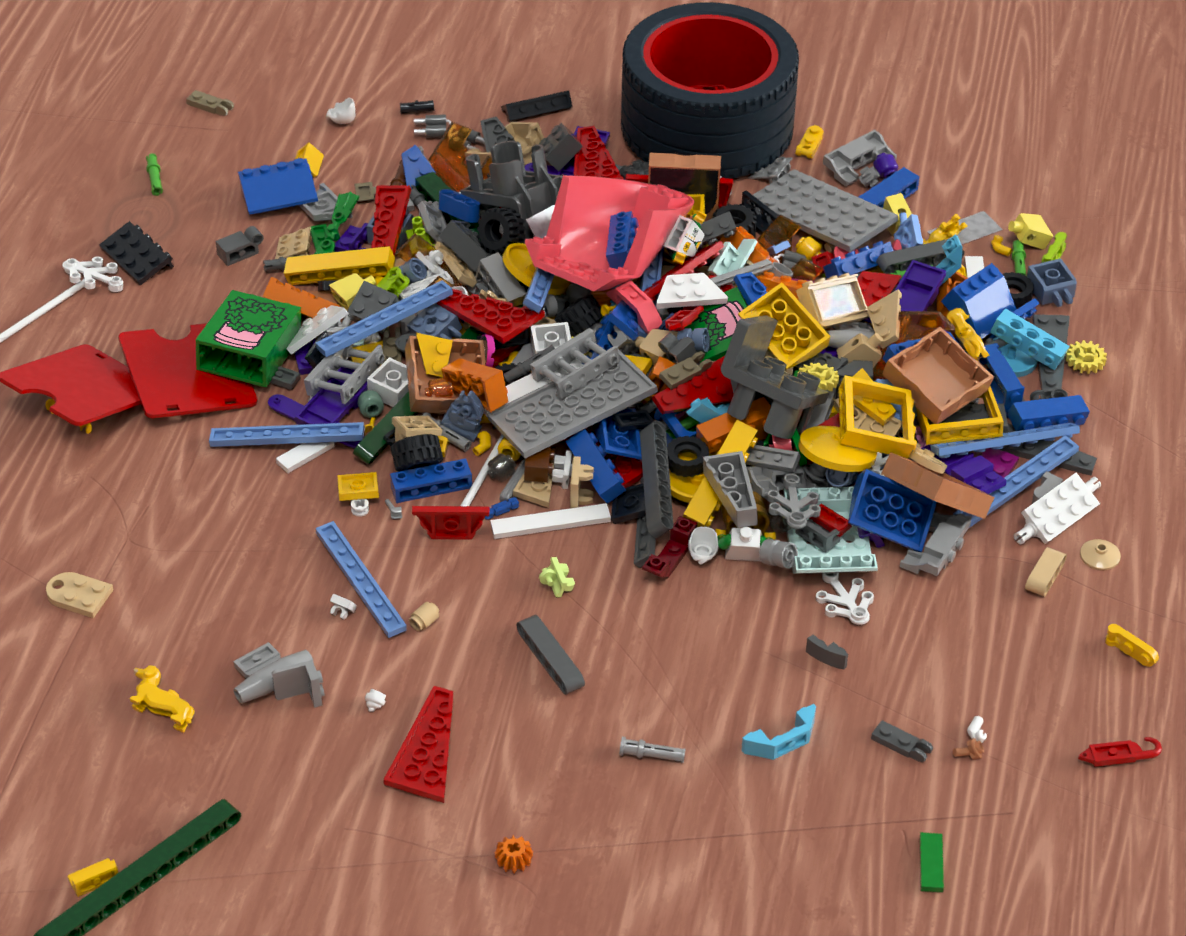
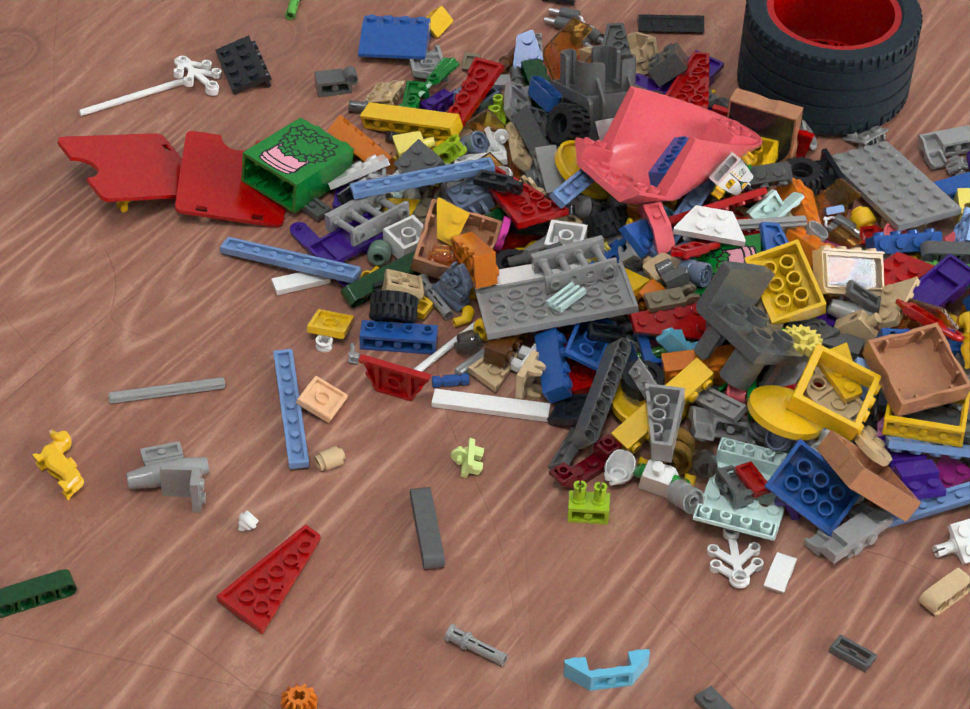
camera: 20 degrees right, 0 degrees up
tan plate [46,572,113,618] -> none
white tile [330,594,357,620] -> none
light grey plant [767,473,821,529] -> none
yellow plate [795,125,823,159] -> none
dark grey slope [806,634,848,670] -> none
none -> light grey axle [108,377,225,404]
none -> light nougat plate [296,376,349,423]
none -> black hinge [473,170,524,195]
none -> light aqua tile [546,282,586,312]
none -> lime brick [567,481,610,525]
none -> light grey hinge [628,358,658,398]
none -> white slope [764,552,797,595]
none -> dark grey tile [829,634,877,673]
none -> dark grey tile [845,279,881,314]
none -> red plate [895,299,965,342]

